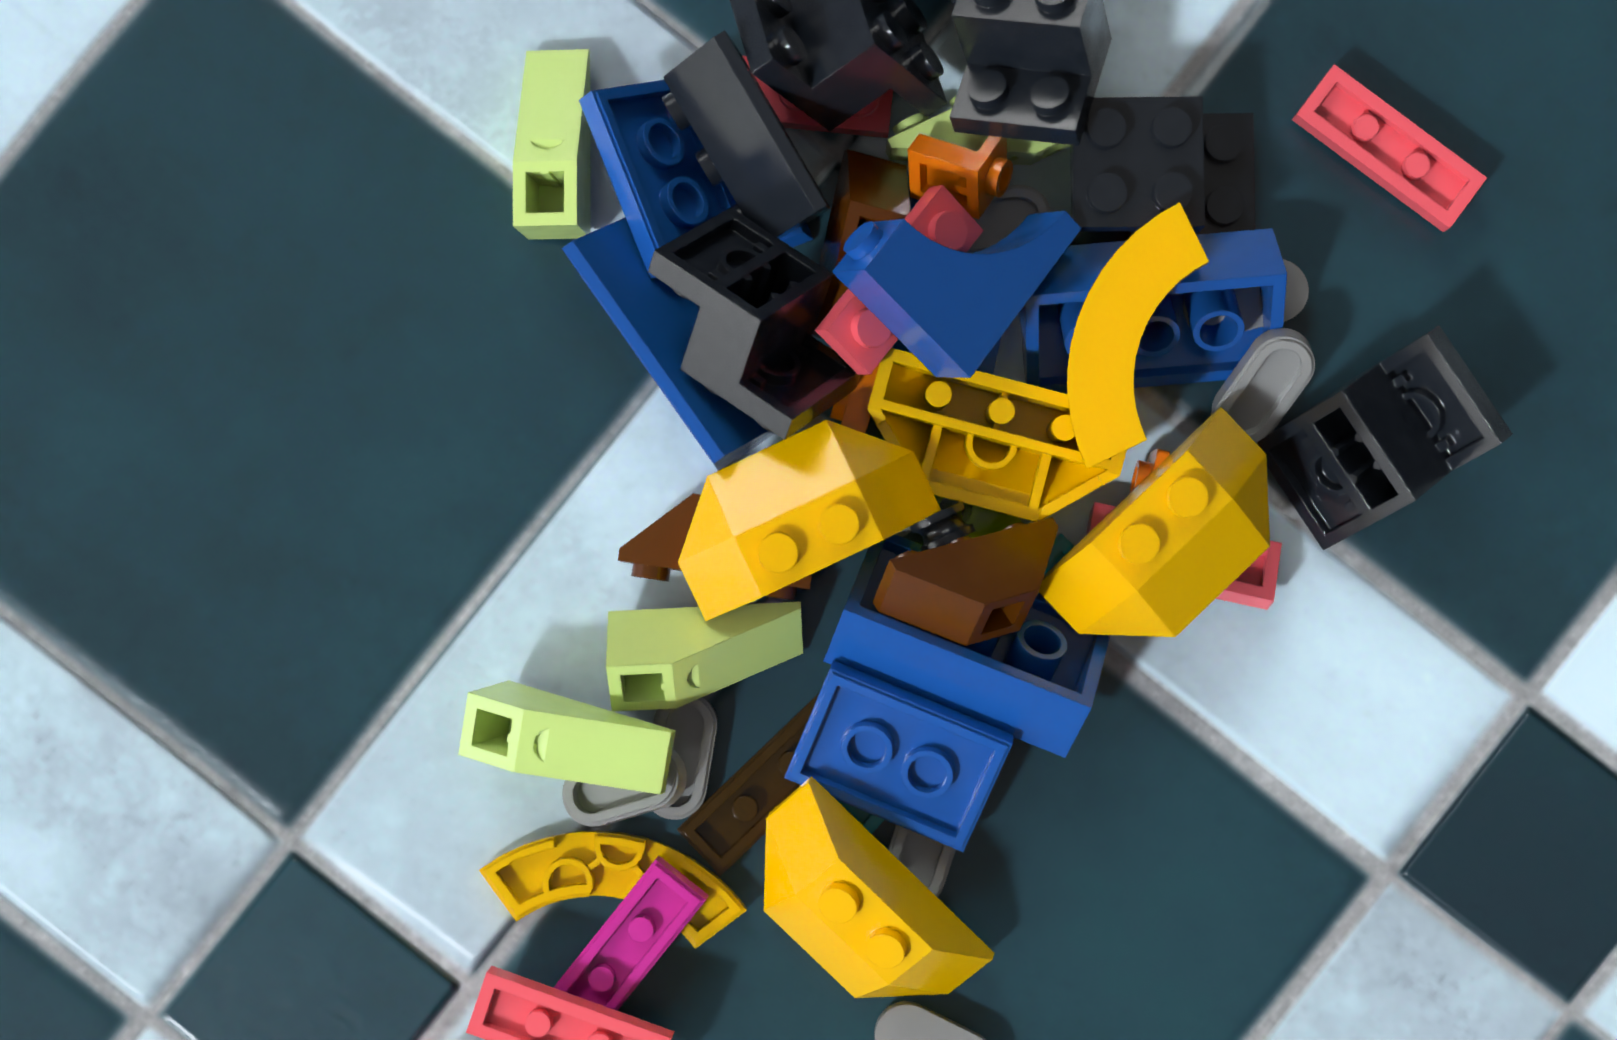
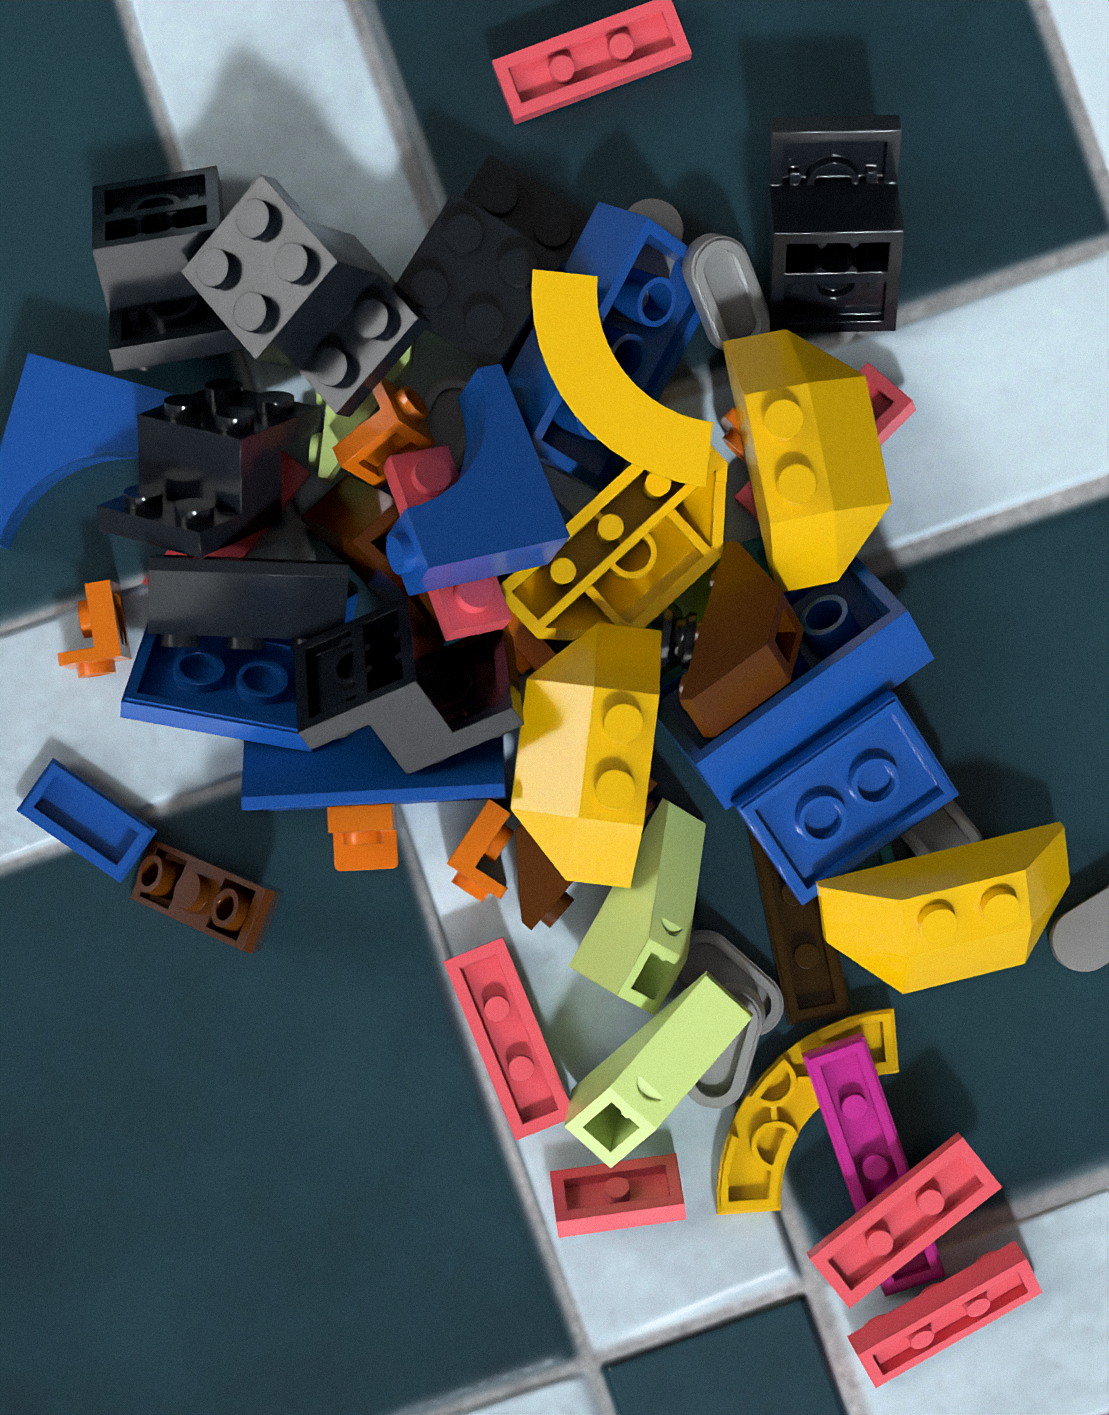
camera: 60 degrees left, 0 degrees up
yellowish green slope [513,49,591,240] -> none
none -> blue tile [16,758,158,883]
none -> orange bracket [57,579,132,678]
none -> reddish brown slope [130,839,283,954]
none -> orange bracket [327,804,399,871]
none -> coral plate [443,937,569,1141]
none -> orange bracket [446,799,515,902]
none -> coral plate [549,1153,686,1238]

